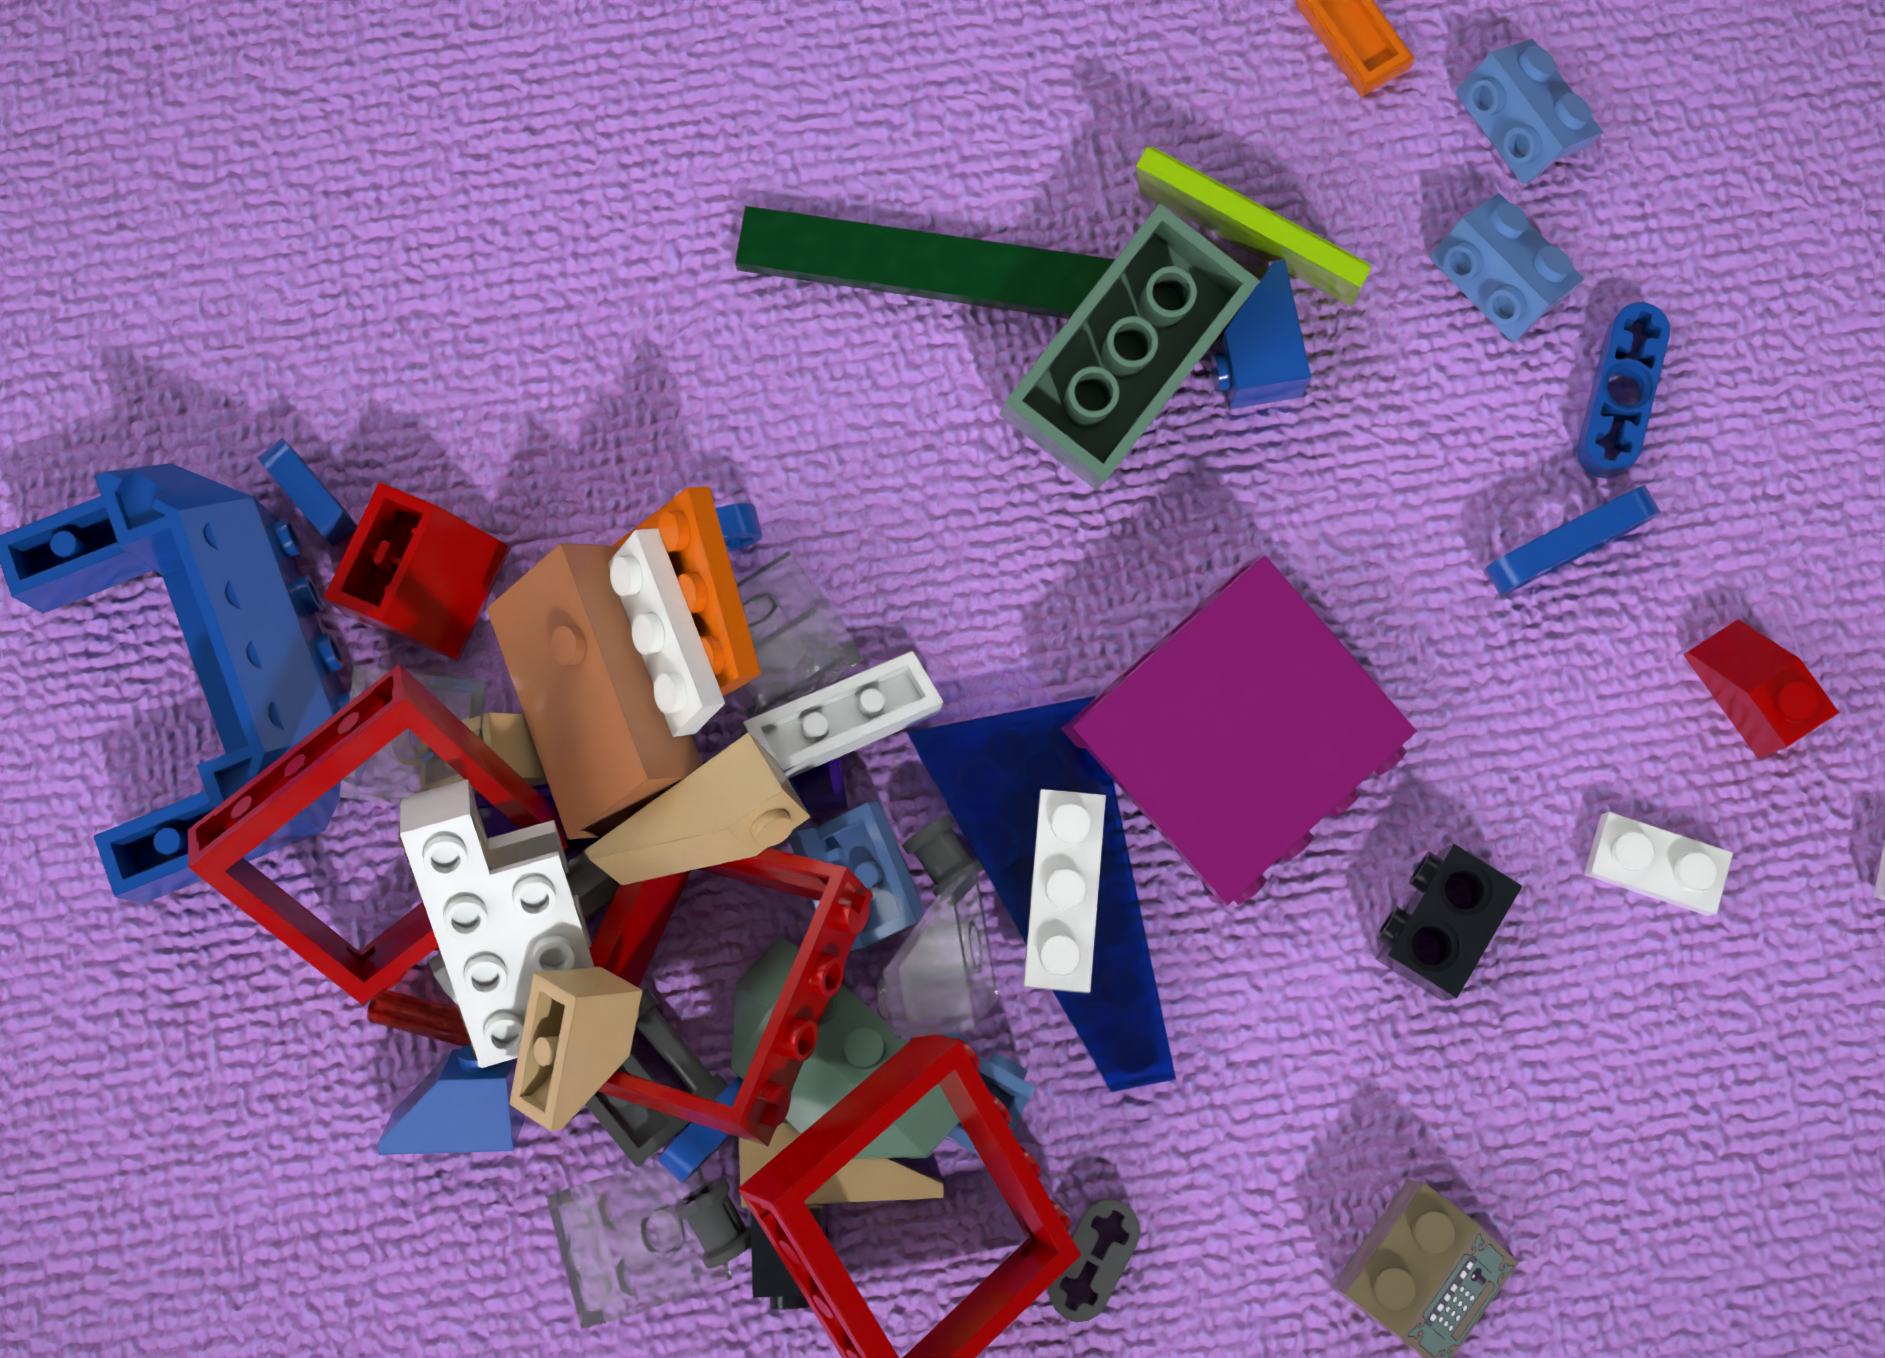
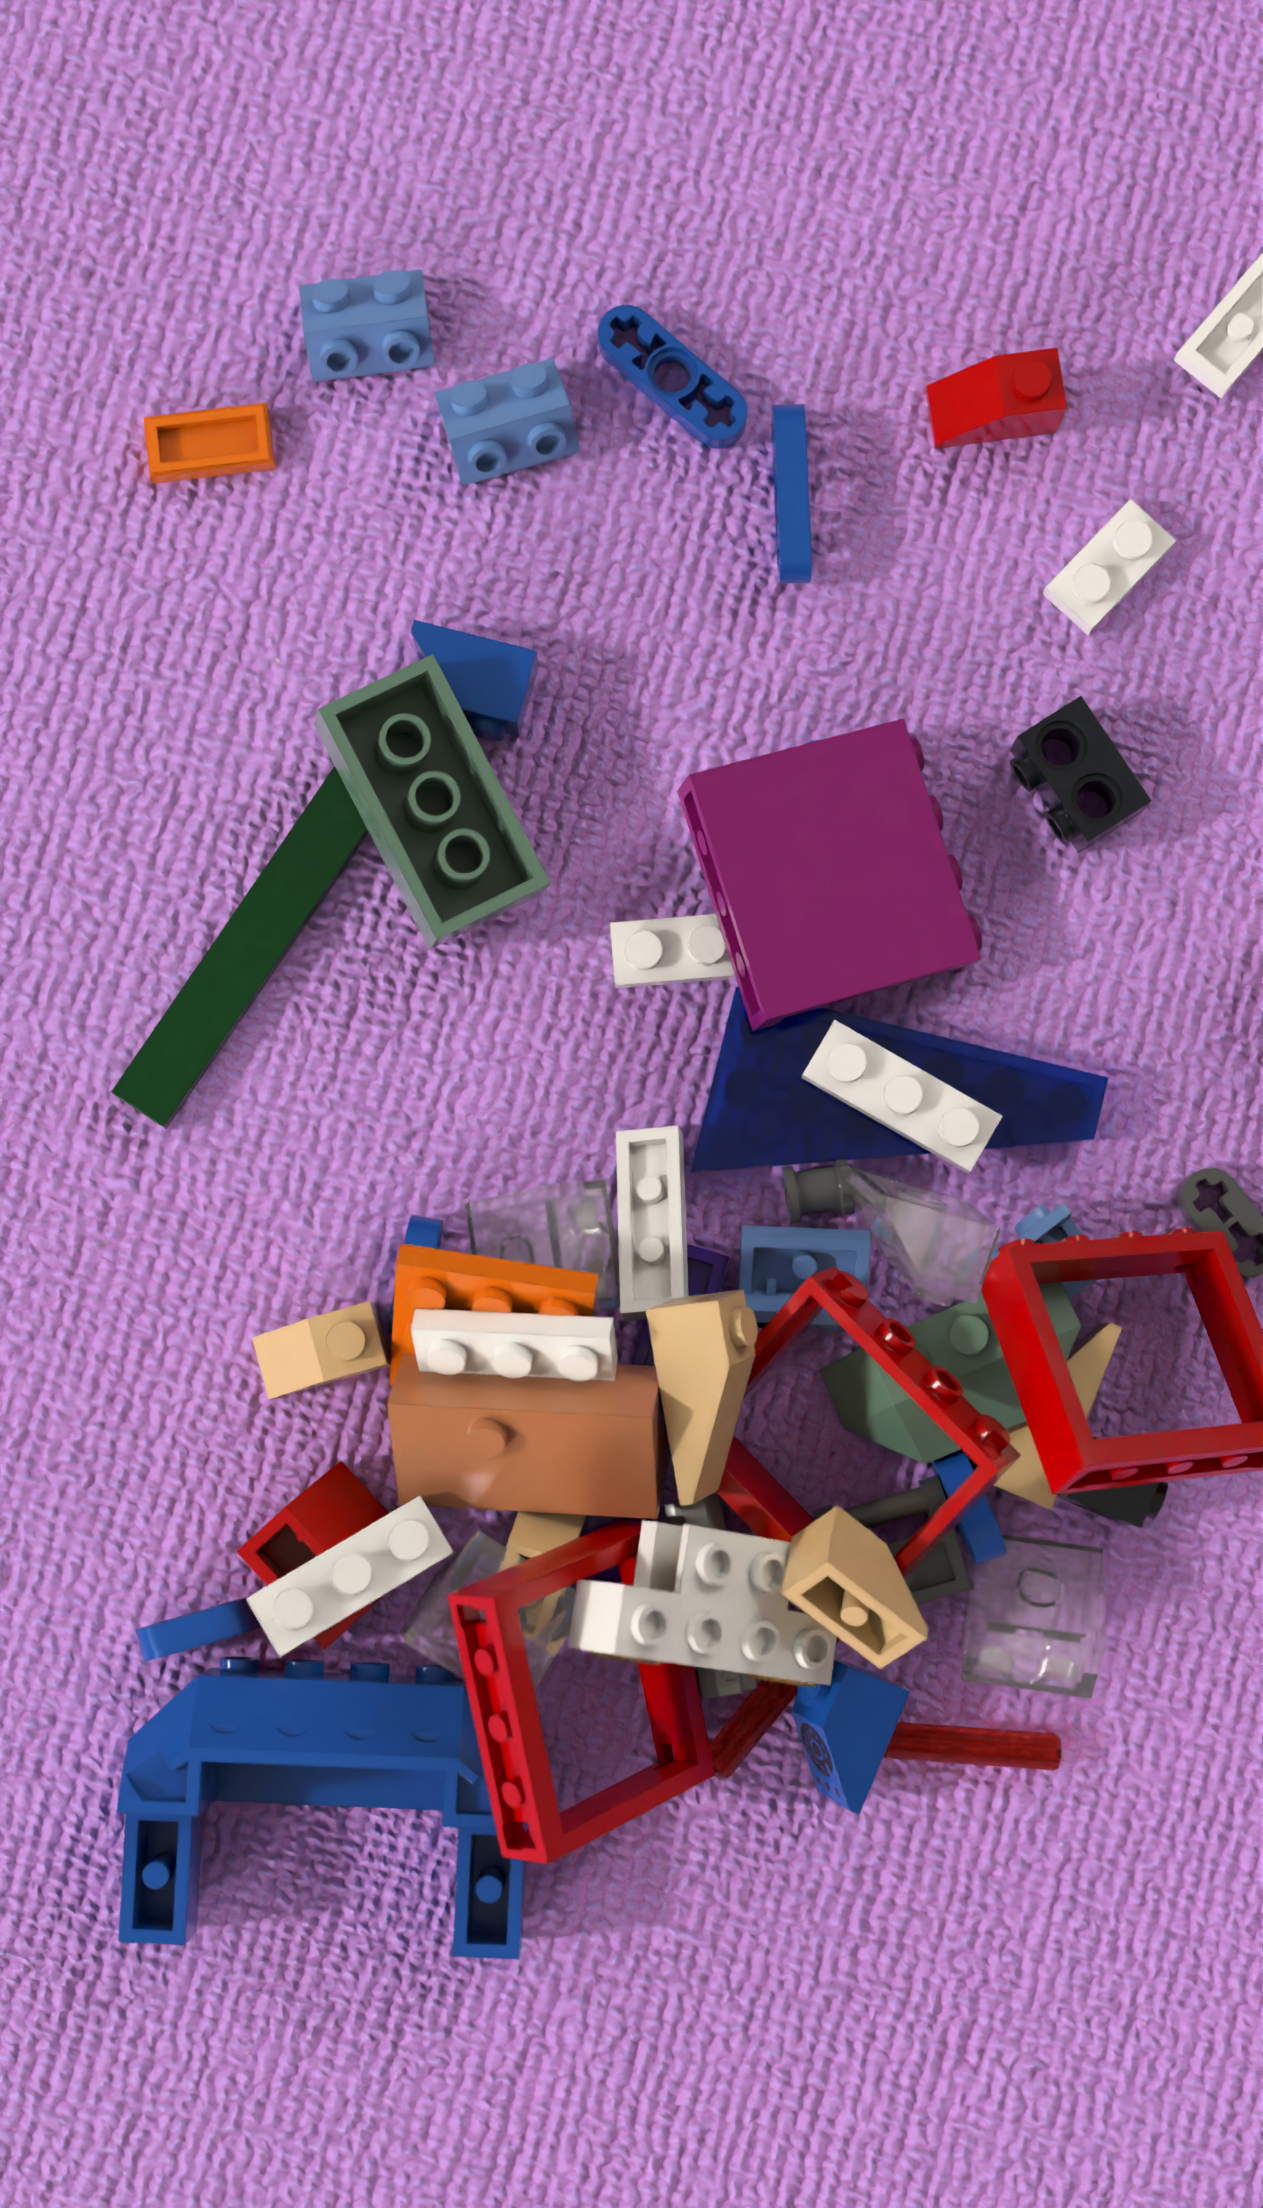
camera: 65 degrees left, 5 degrees up
dark grey bush [674,1177,751,1269] -> none
lime tile [1136,146,1371,307] -> none
none -> white plate [246,1496,454,1658]
none -> tan slope [252,1301,391,1400]
none -> white plate [610,914,736,989]
none -> clear red axle [883,1722,1062,1771]

